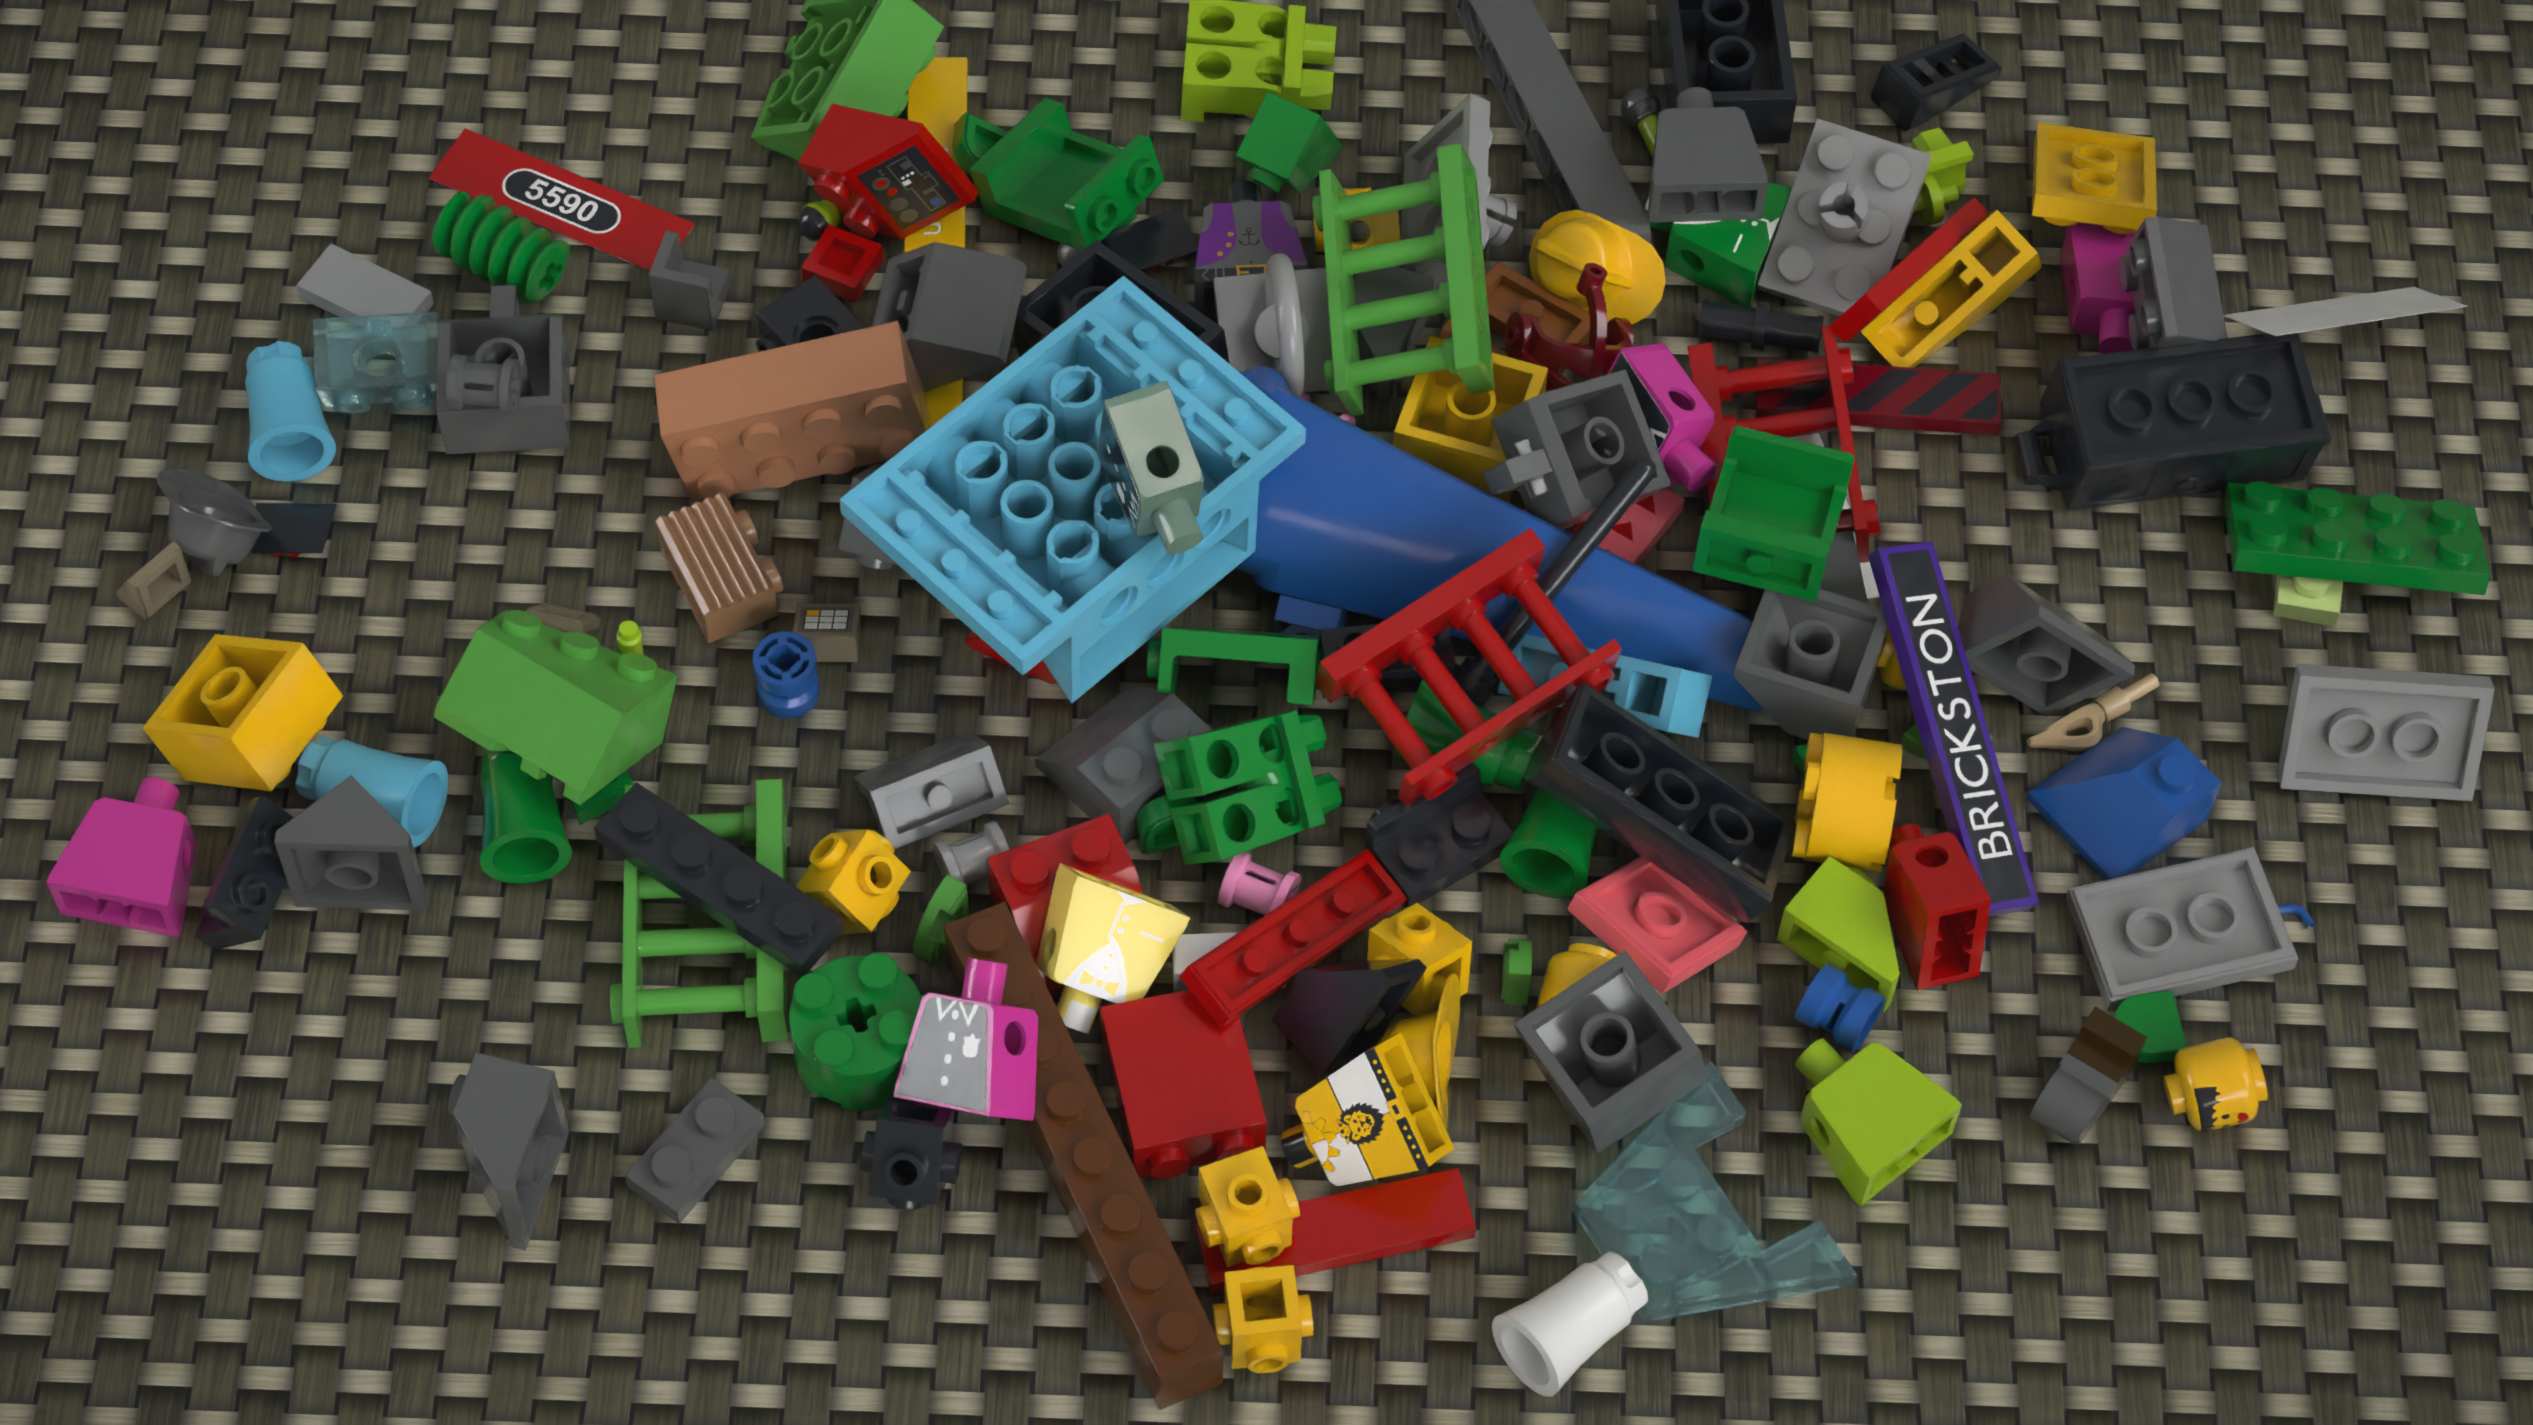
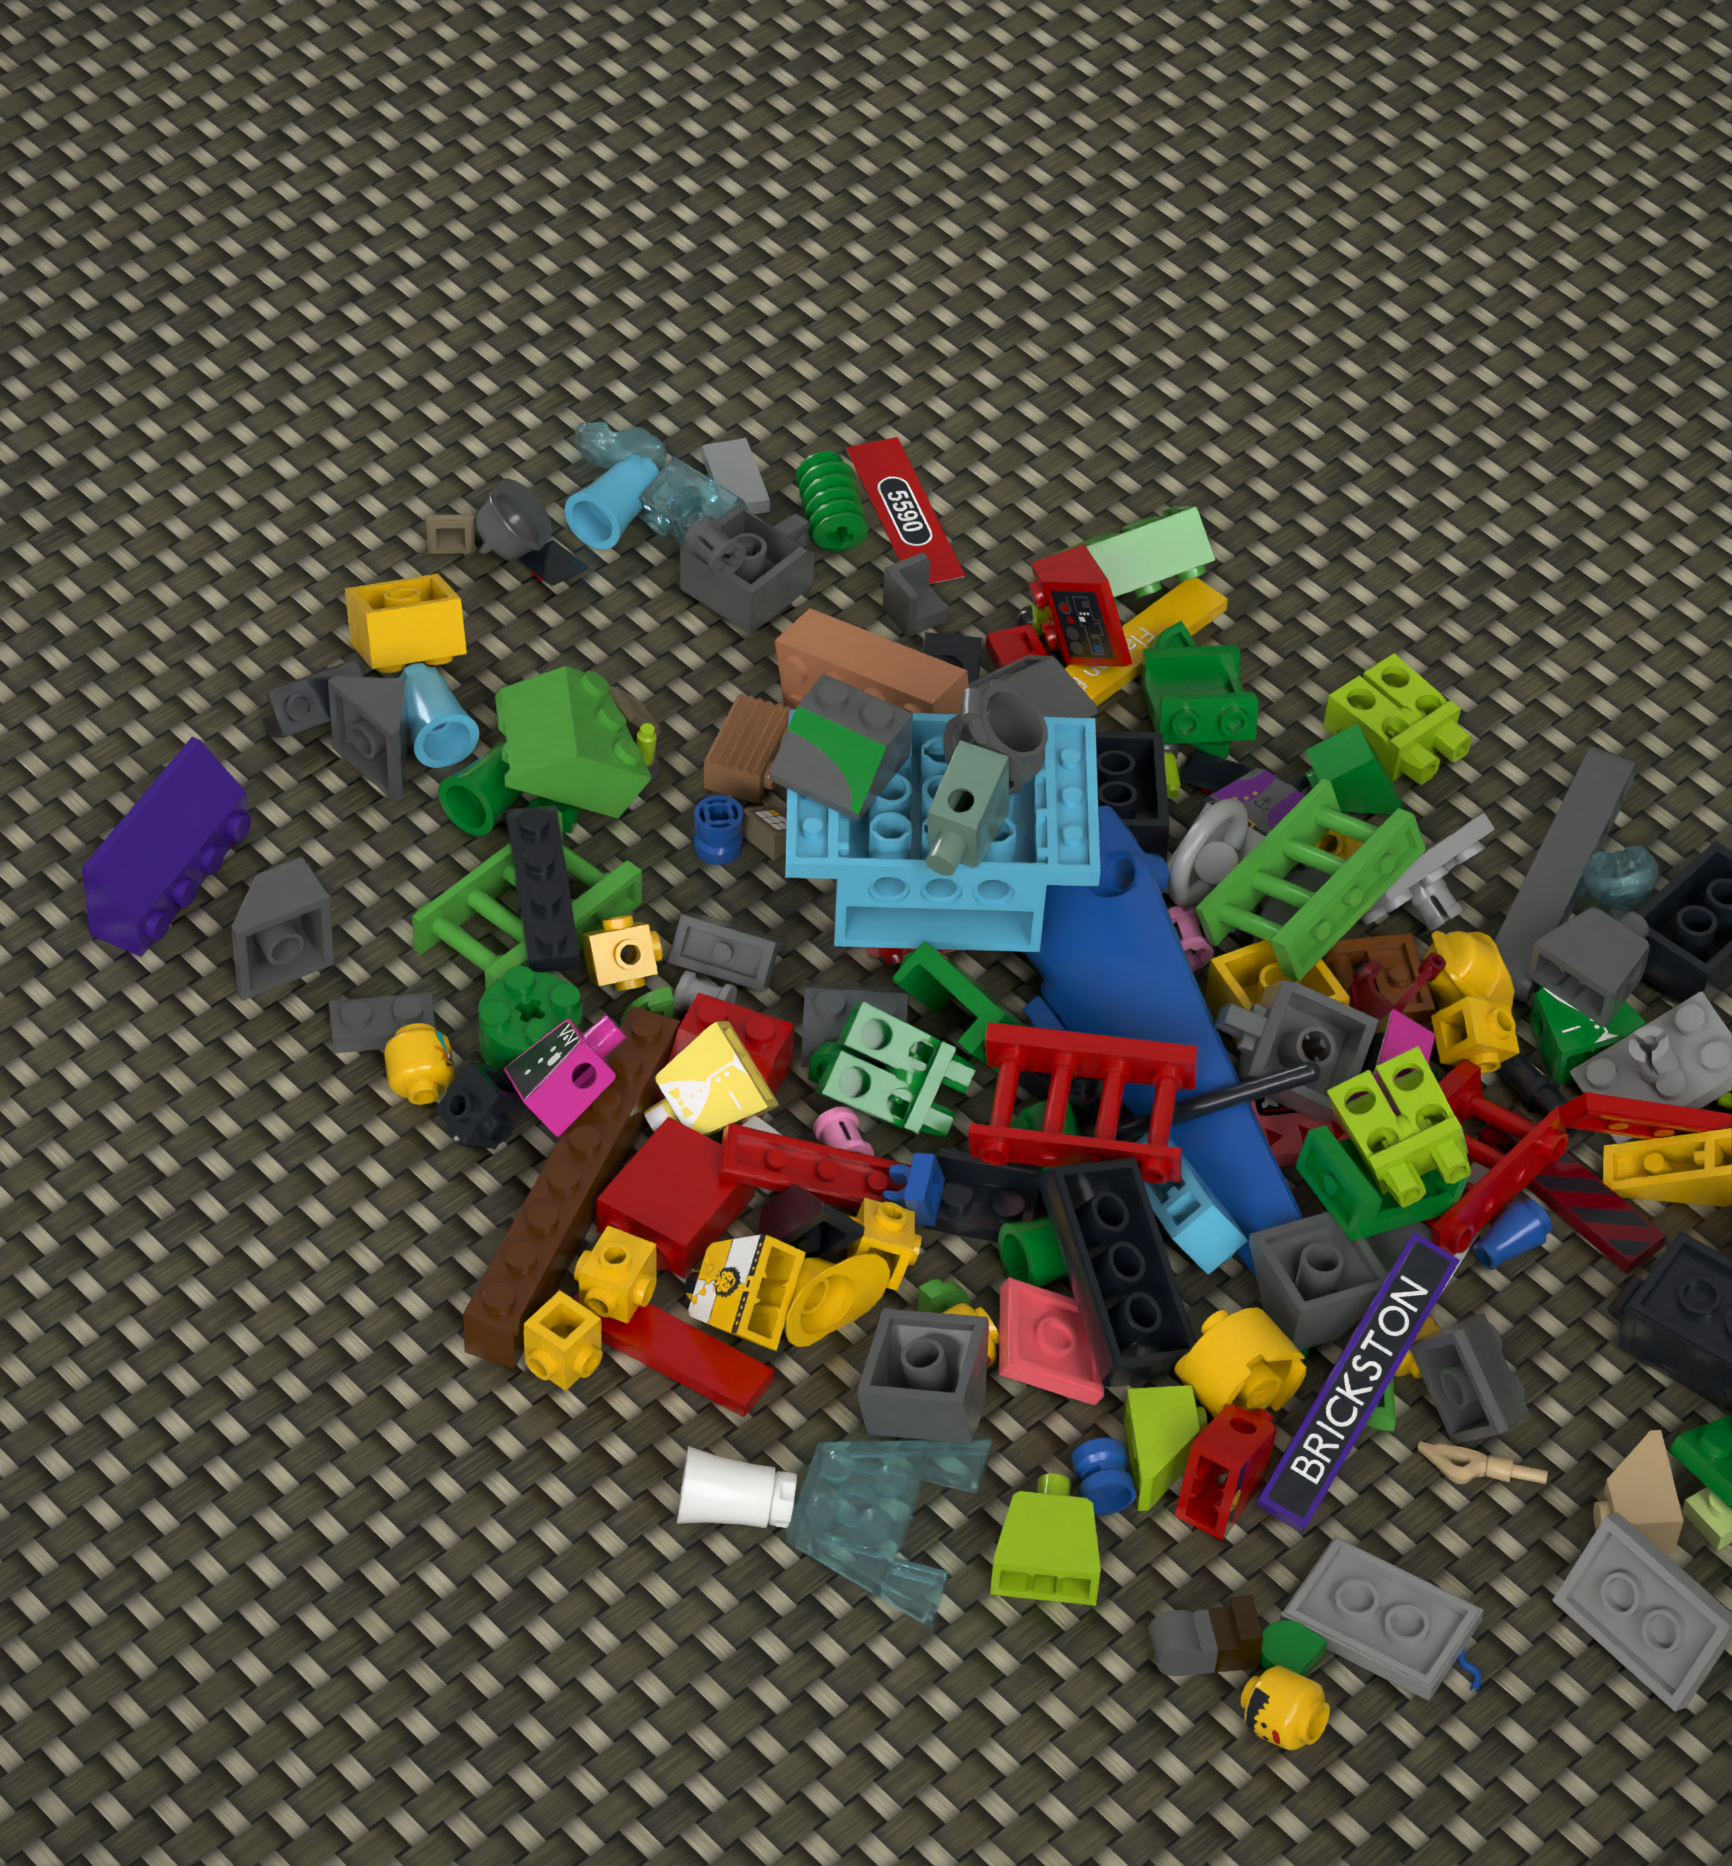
camera: 45 degrees right, 10 degrees down
dark pink torso [46,777,196,937] -> none
blue slope [2026,727,2222,880] -> none
none -> dark purple slope [82,737,251,957]
none -> yellow head [384,1023,455,1105]
none -> clear light blue hair [574,422,667,470]
none -> dark grey slope [769,673,913,821]
none -> blue tile [883,1153,945,1226]
none -> dark grey helmet [943,679,1048,795]
none -> lime hips [1326,1046,1471,1207]
none -> yellow brick [1431,996,1520,1074]
none -> blue cone [1473,1198,1553,1270]
none -> clear light blue hair [1583,846,1659,908]
none -> tan slope [1593,1430,1683,1553]

